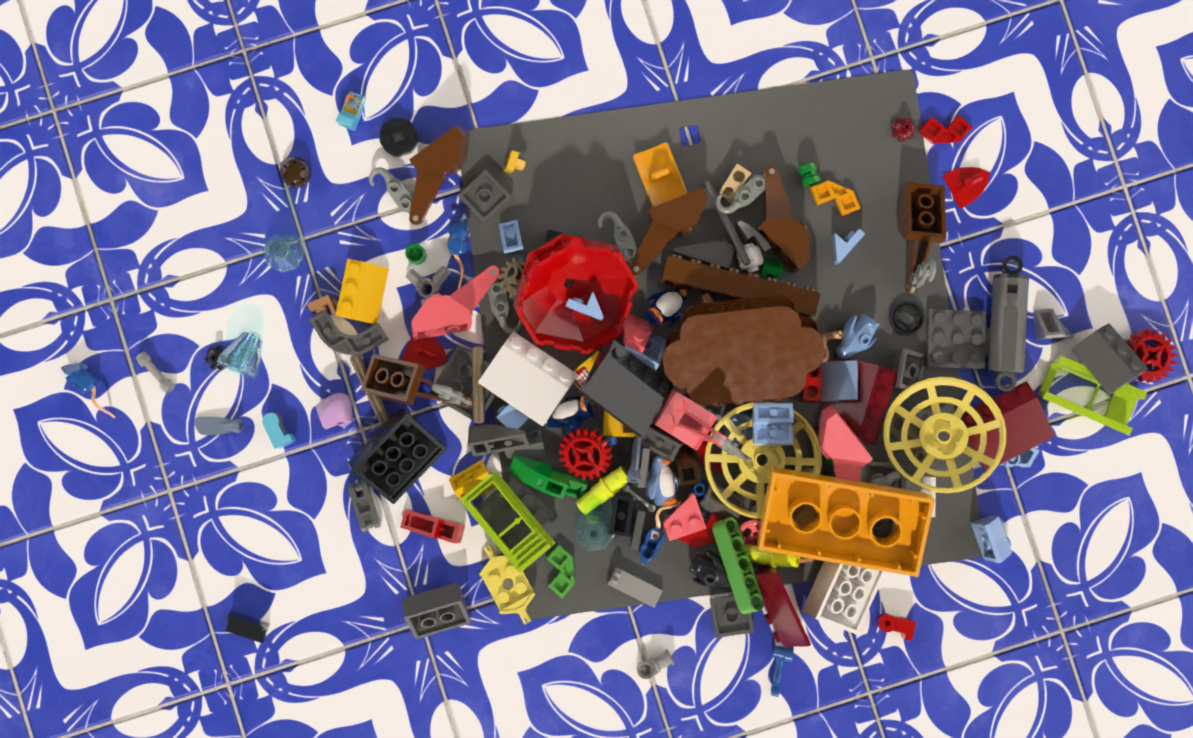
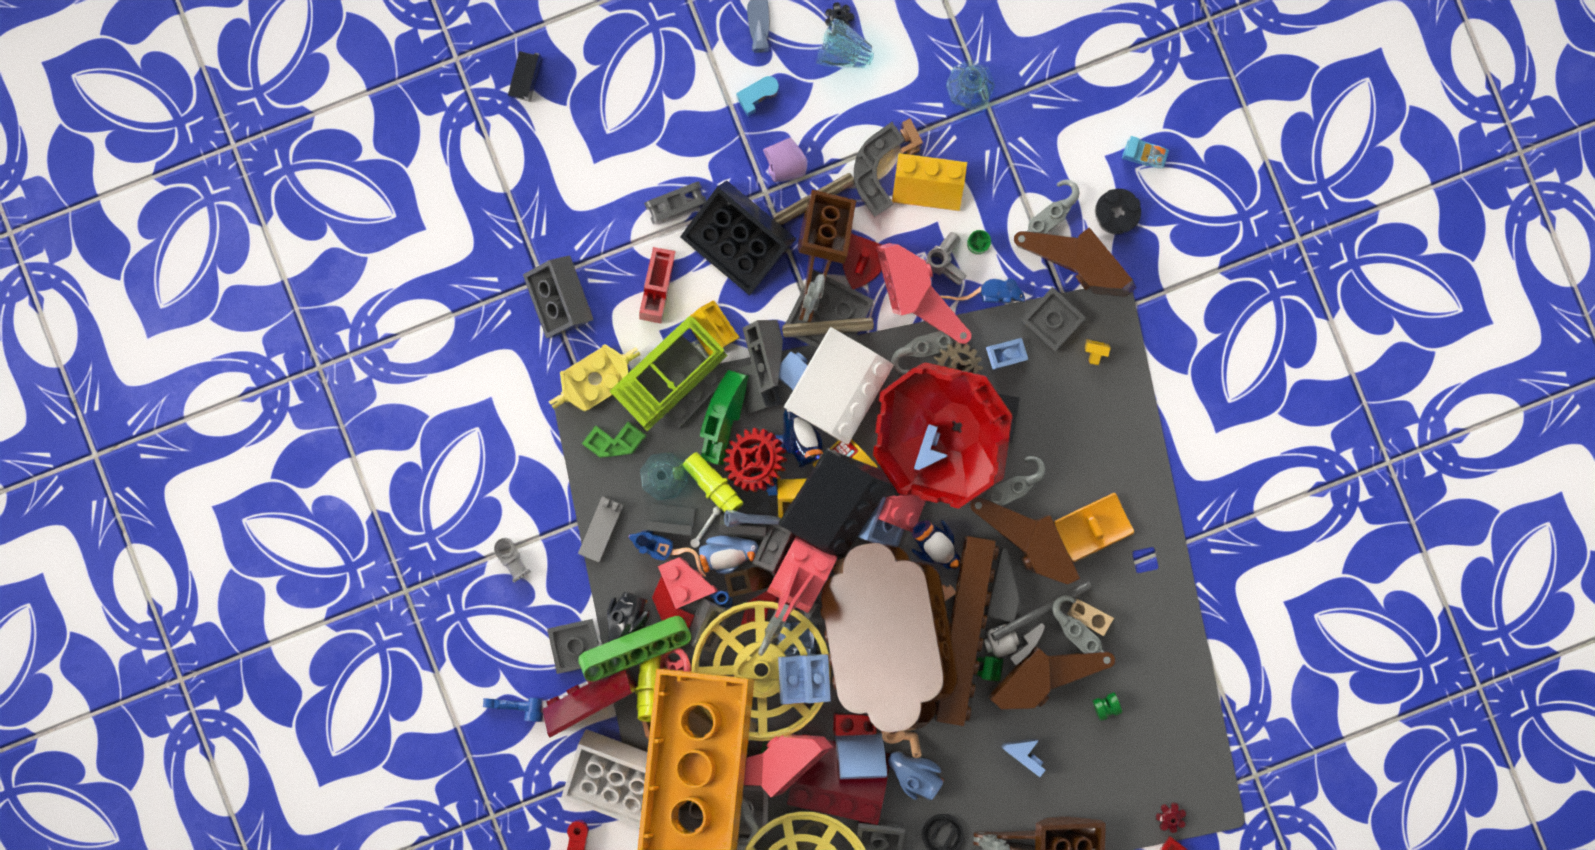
camera: 85 degrees right, 0 degrees up
dark brown helmet [280,157,311,188] -> none
black brick [609,495,637,537] -> none
light orange tile [810,180,860,216] -> none

